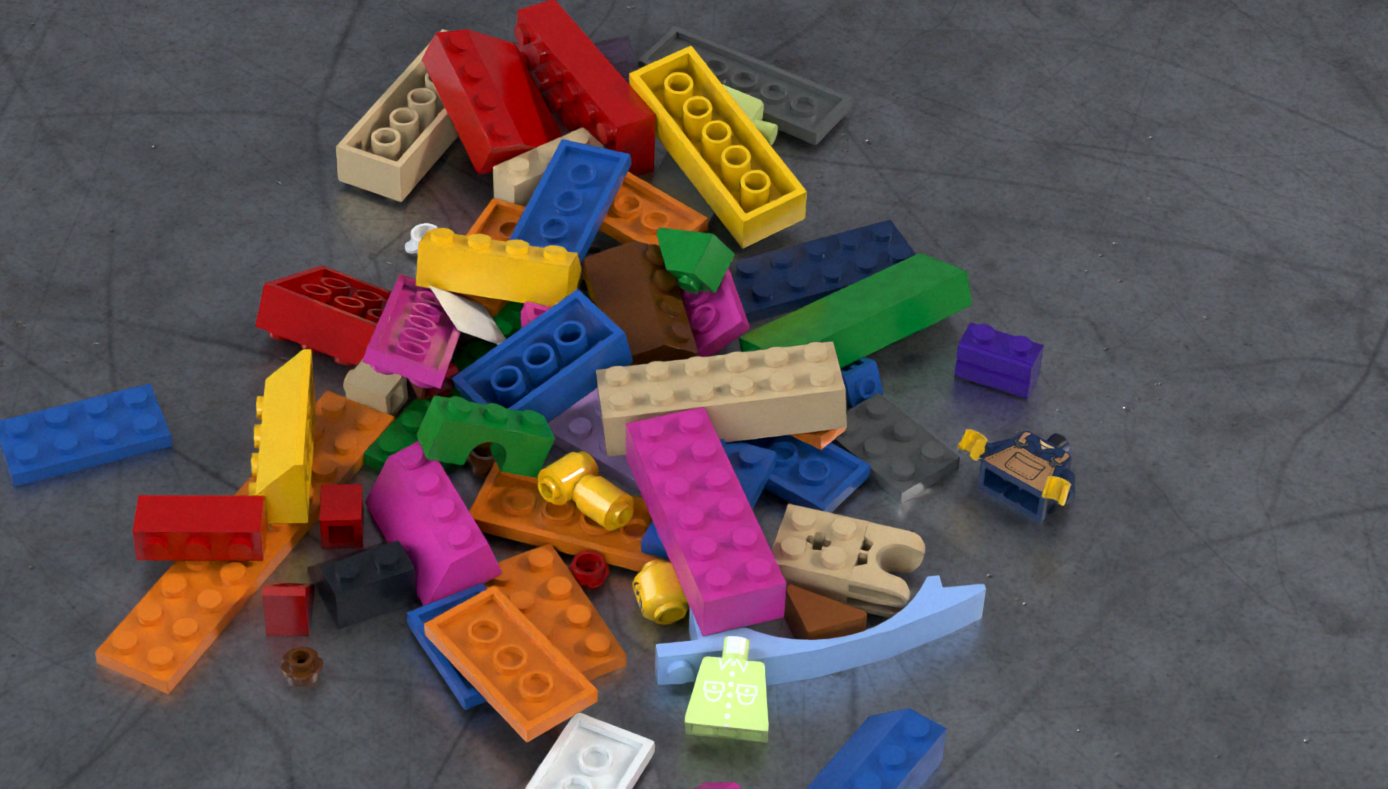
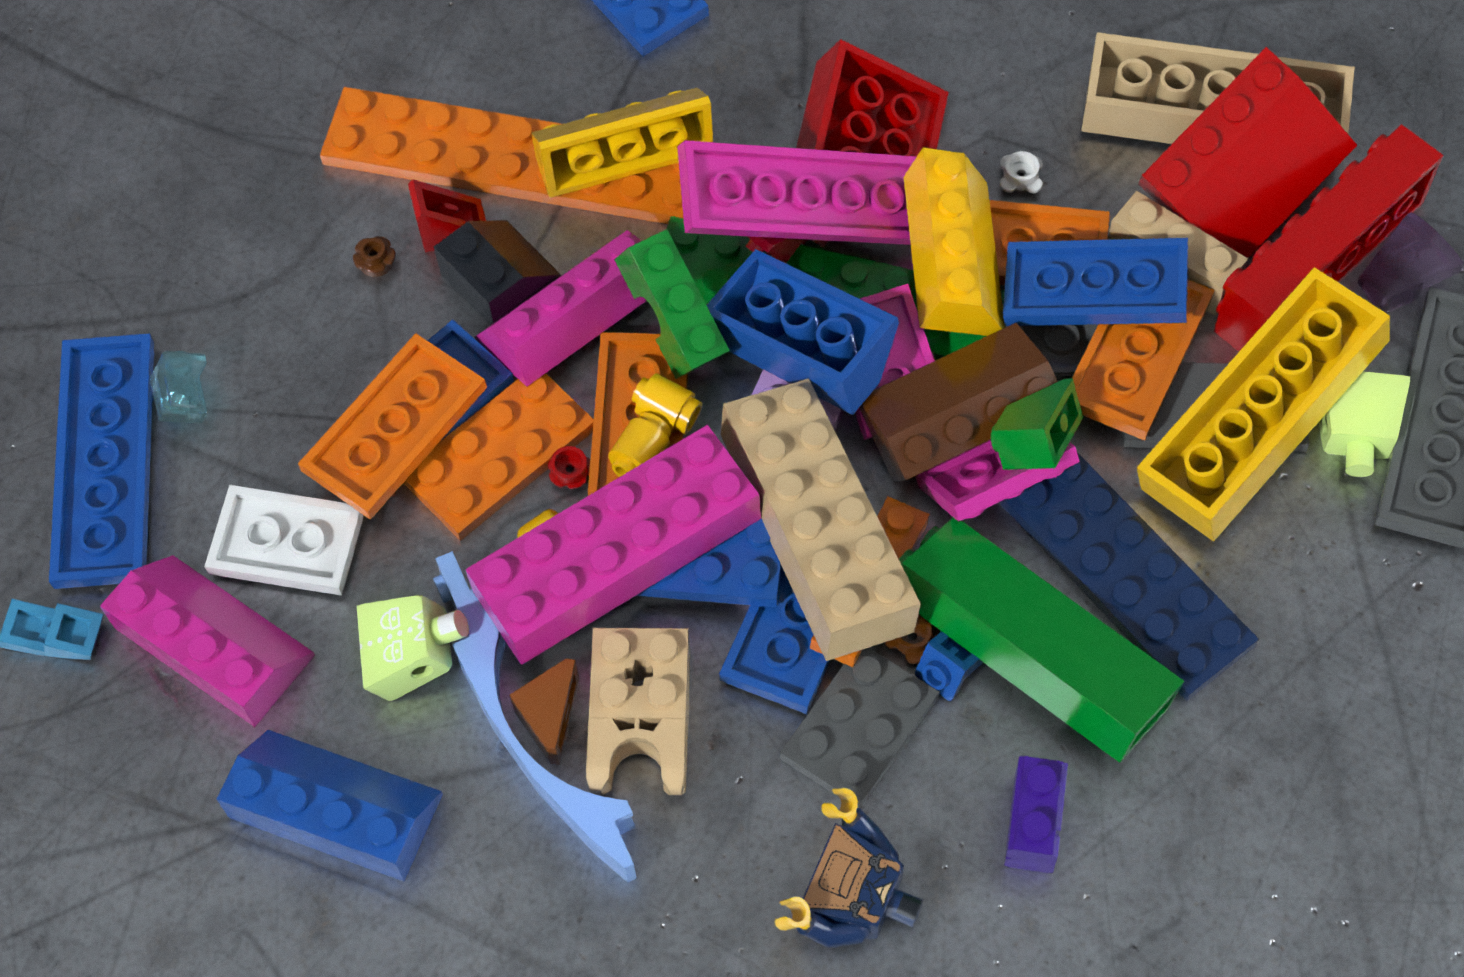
camera: 80 degrees right, 20 degrees up
red brick [132,495,268,561] -> none
red brick [319,484,364,549] -> none
white sticker [429,285,506,345] -> none

